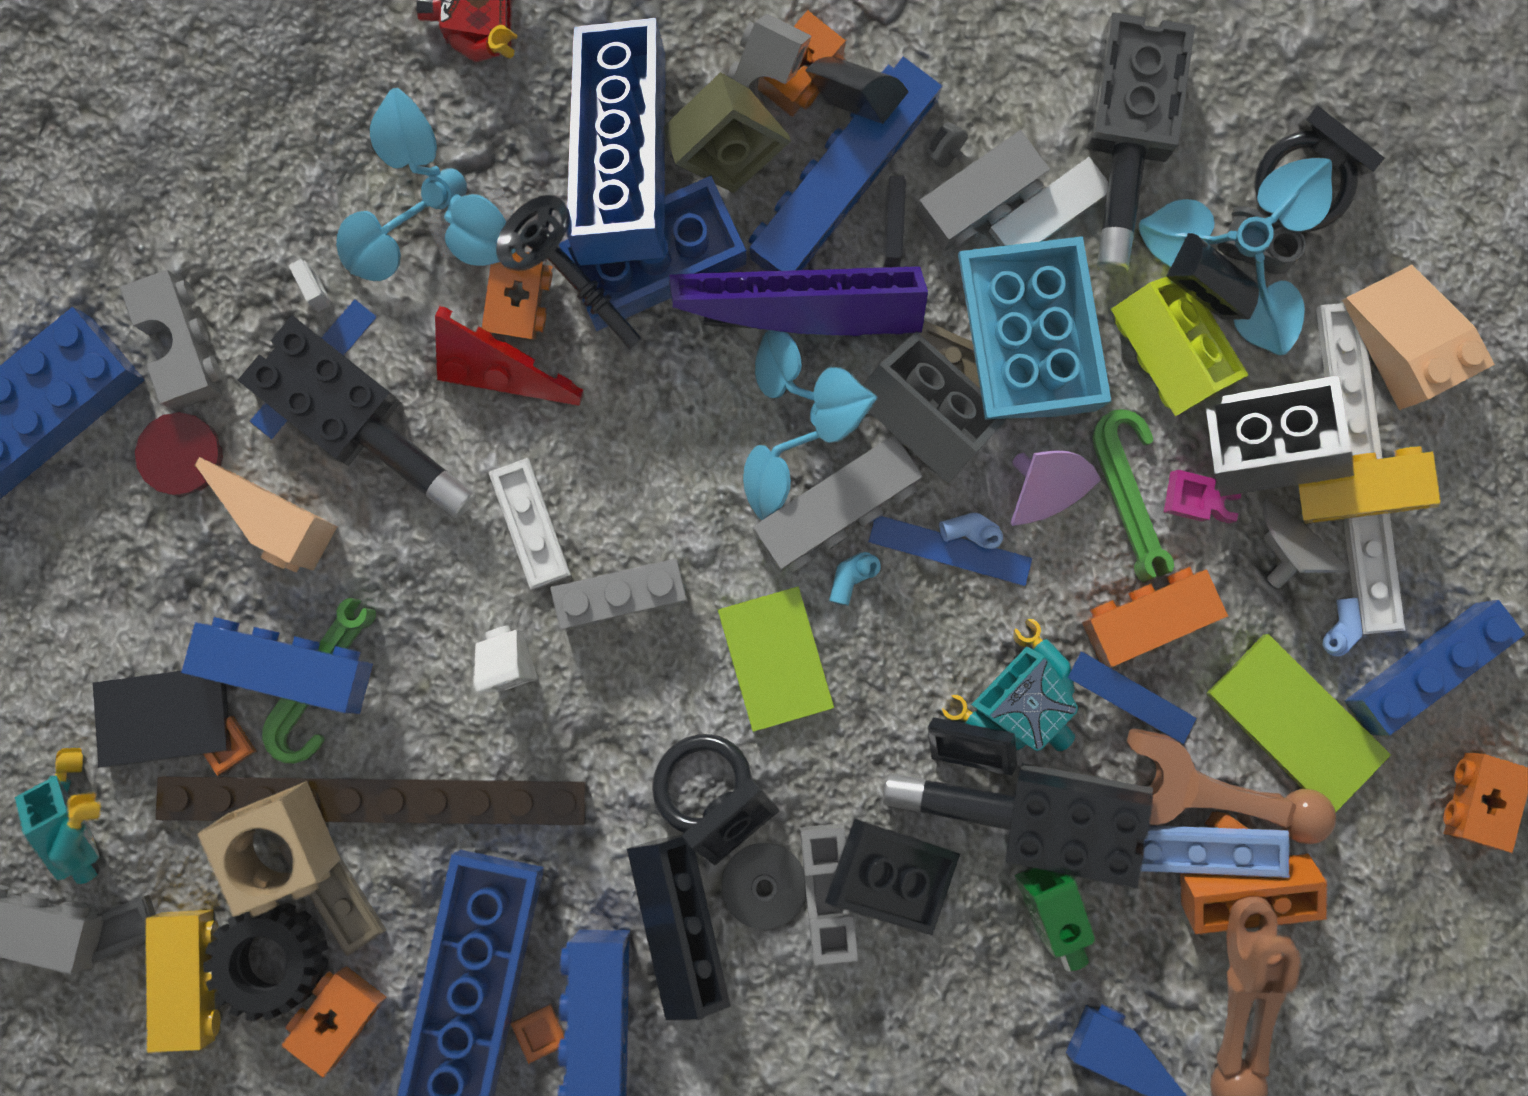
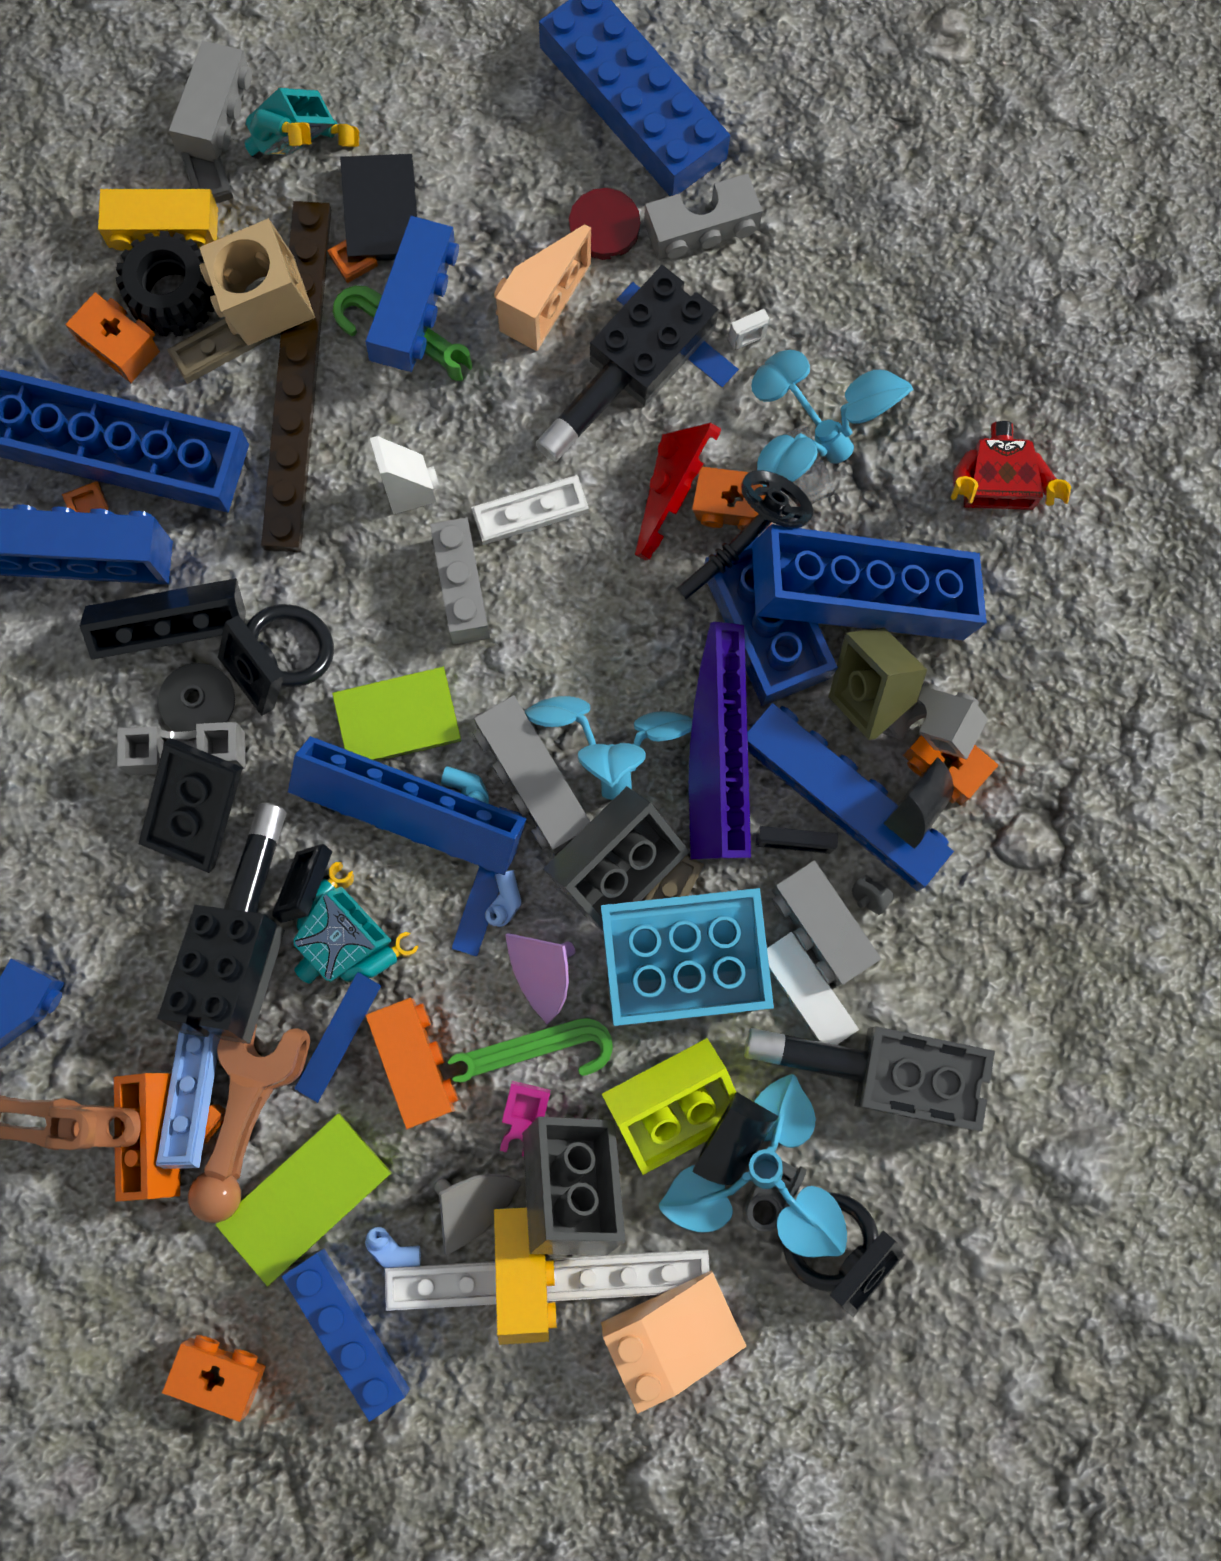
camera: 90 degrees right, 5 degrees down
green torso [1014,868,1095,971] -> none
none -> blue brick [288,736,527,875]

